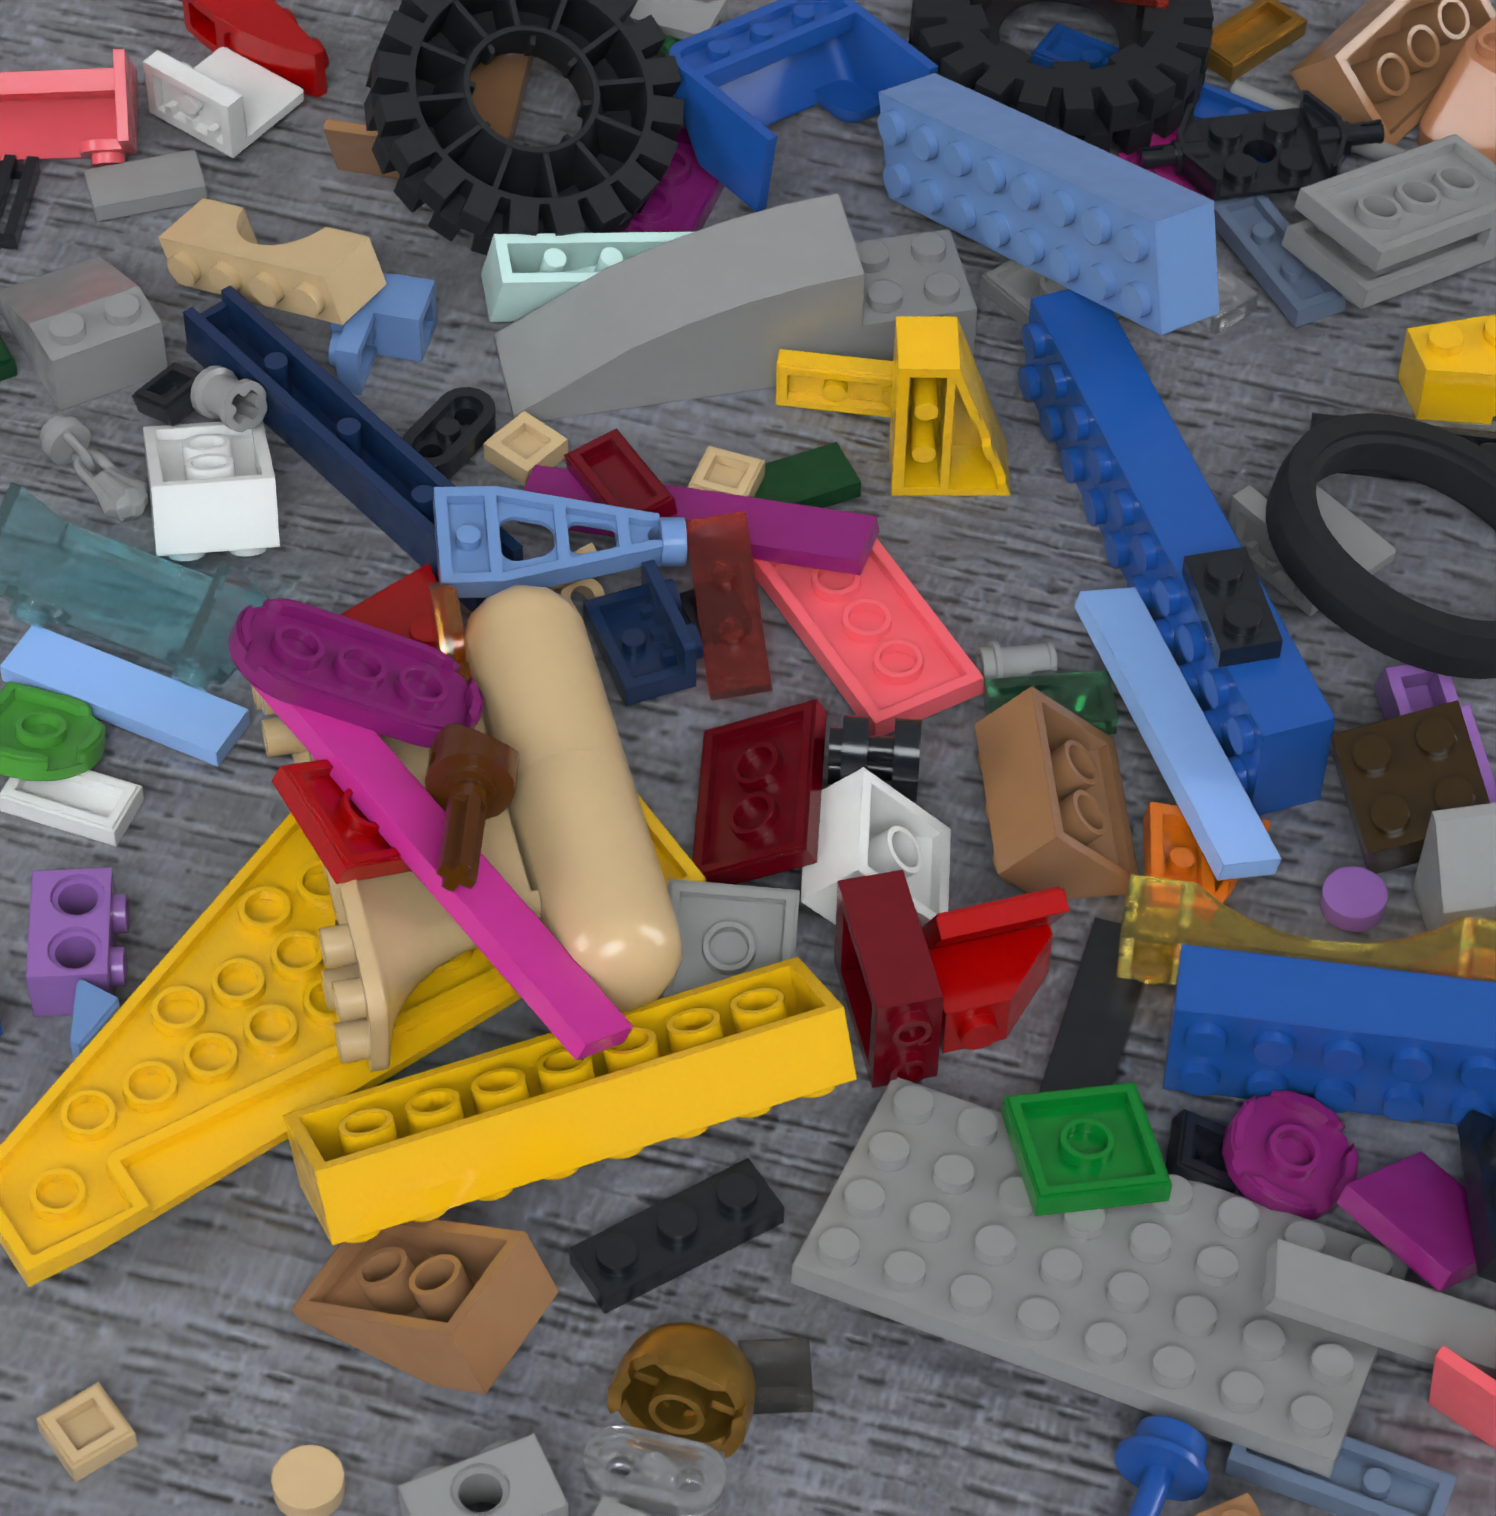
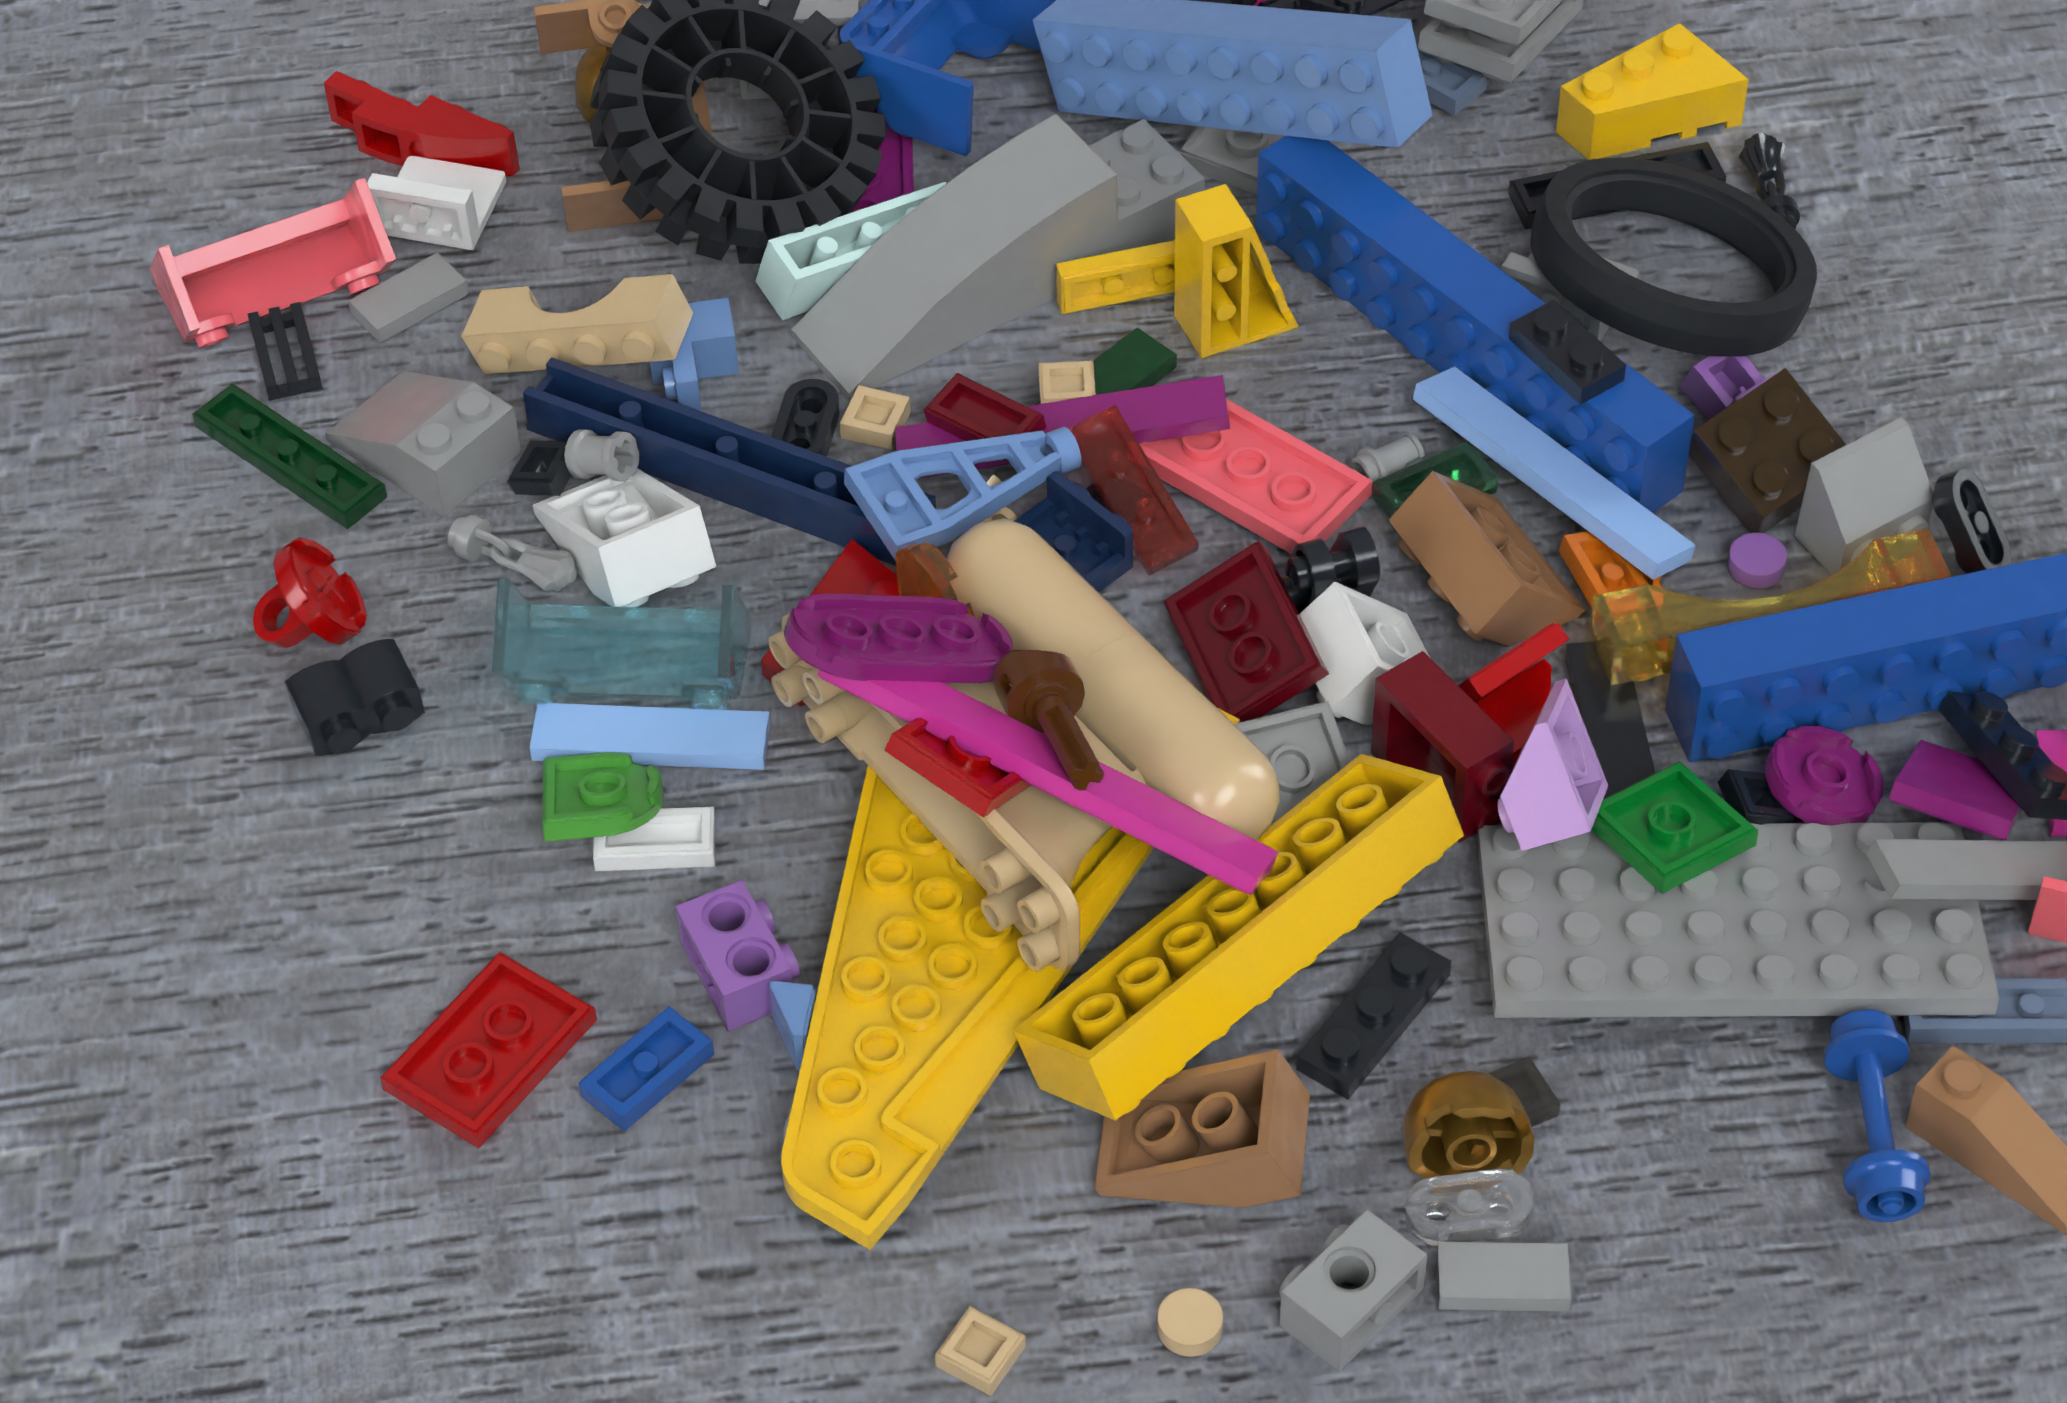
camera: 20 degrees left, 0 degrees up
none -> lavender slope [1498,679,1608,851]

